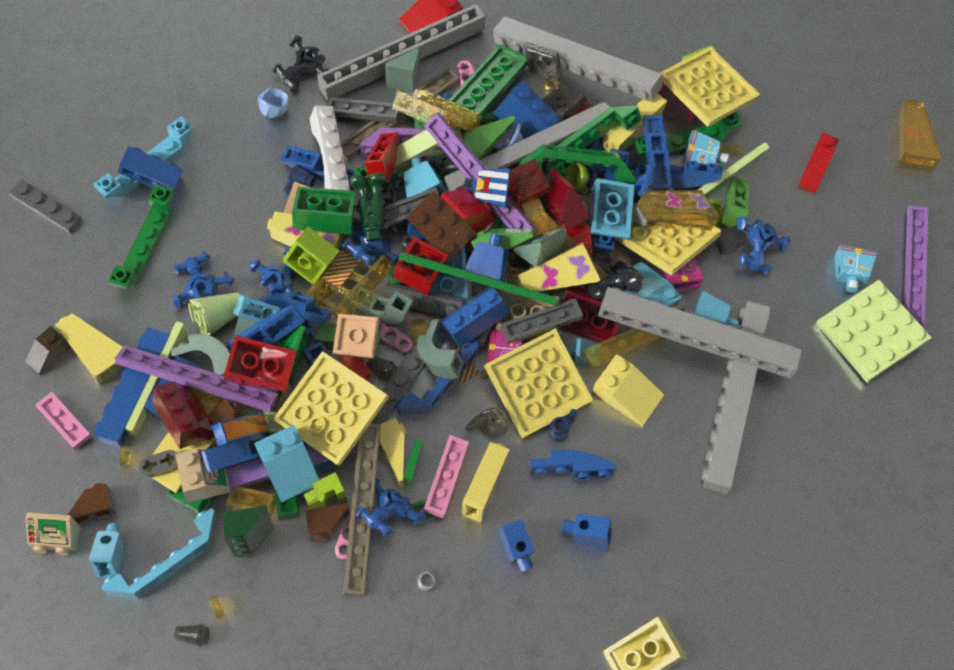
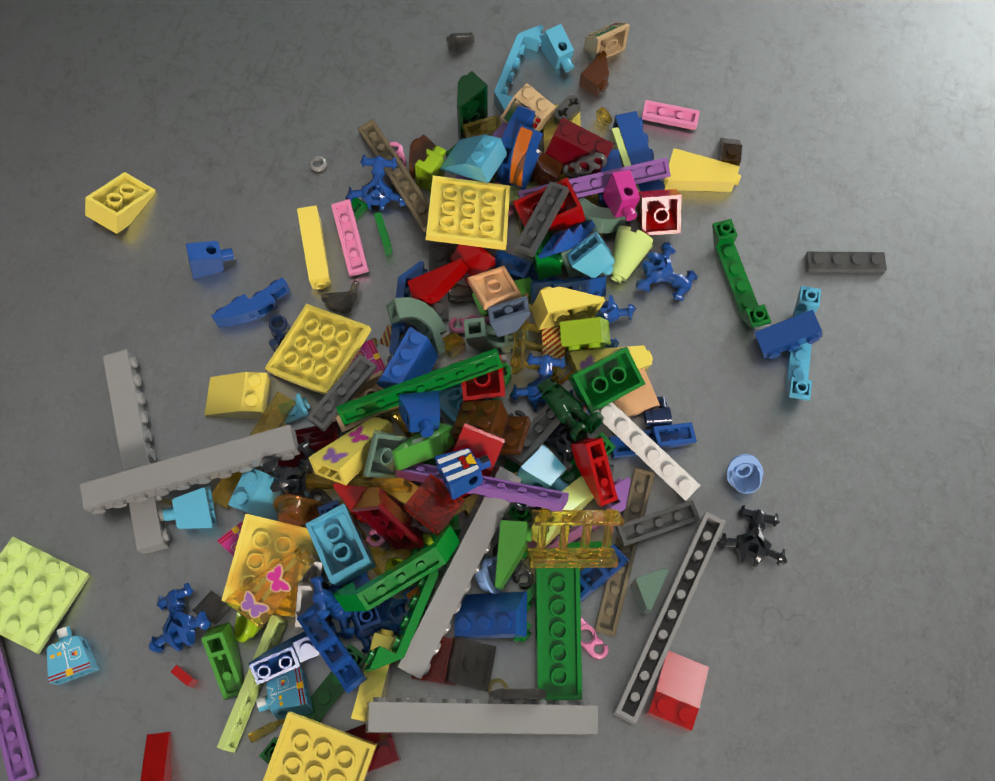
camera: 150 degrees right, 5 degrees up
clear yellow tile [208,596,224,619] -> none
light yellow slope [379,418,407,488] -> none
blue torso [498,519,534,572] -> none
none -> red tile [171,665,199,688]
none -> clear orange piece [273,494,323,526]
none -> red slope [408,258,469,306]
none -> sand blue slope [488,296,531,337]
none -> dark grey plate [514,181,569,257]
none -> light yellow slope [531,287,605,330]
none -> dark grey piece [563,152,607,179]
none -> dark pink torso [603,170,640,221]
none -> red slope [638,189,682,236]

